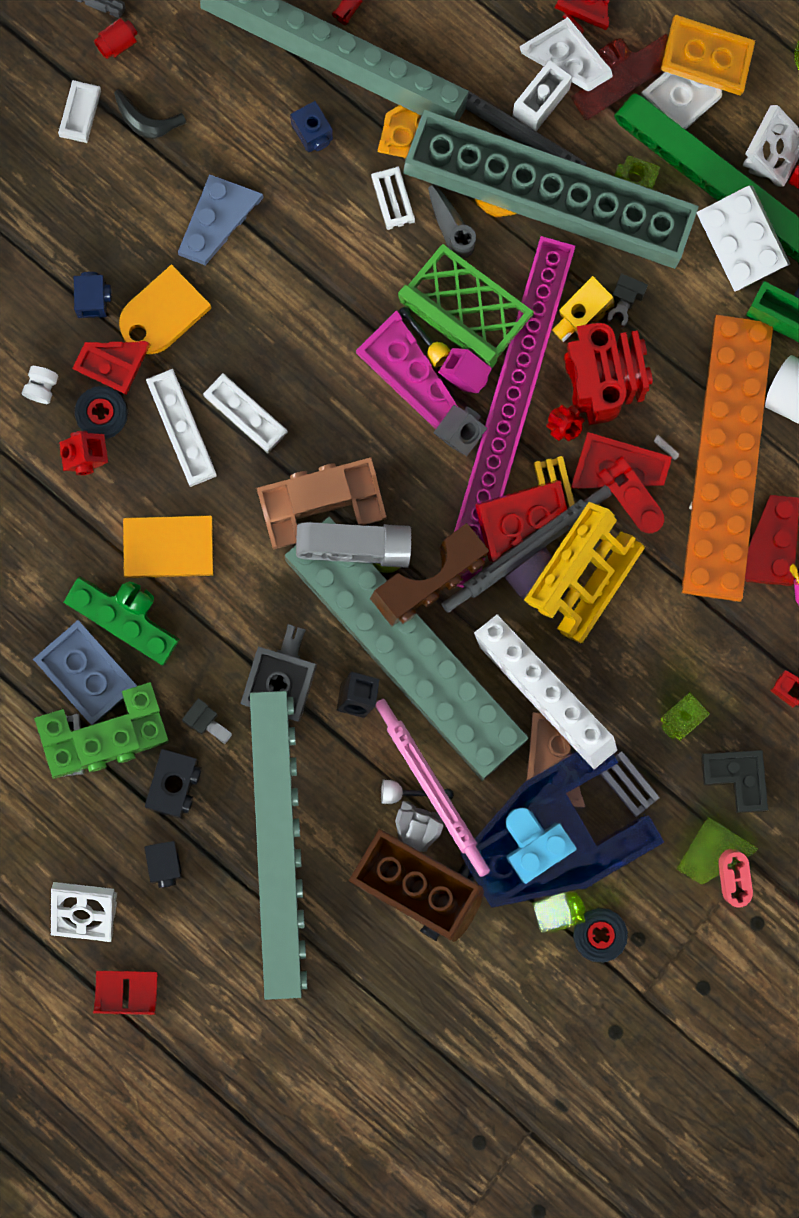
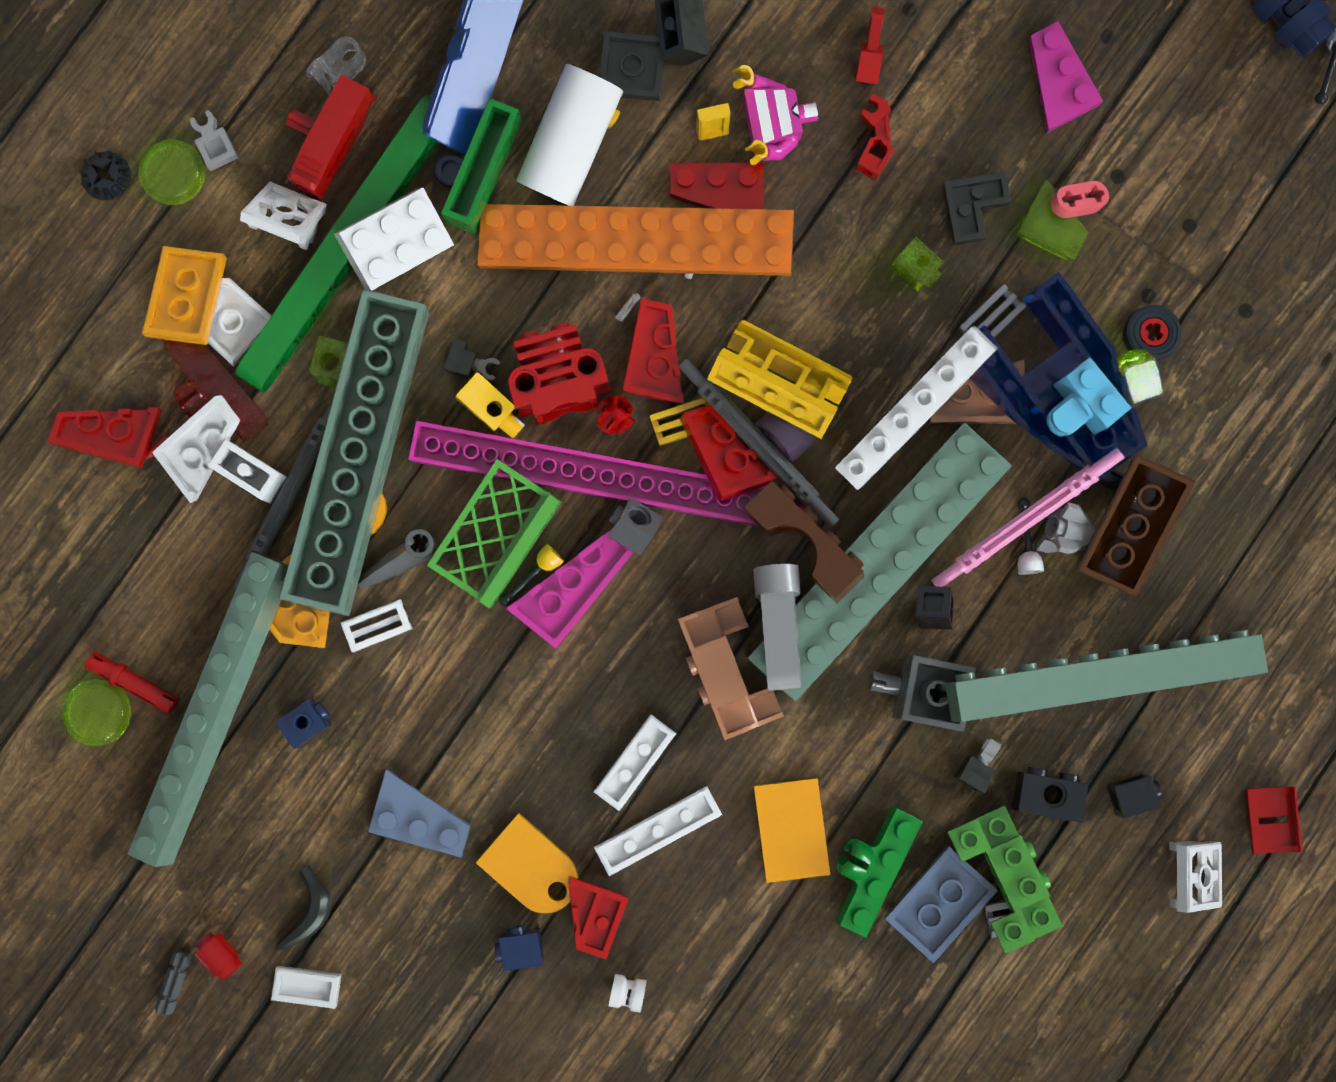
camera: 90 degrees left, 5 degrees up
red brick [59,431,108,476] -> none
black bush [75,386,128,439] -> none
dark pink brick [438,348,492,393] -> none
red plate [598,455,664,533] -> none

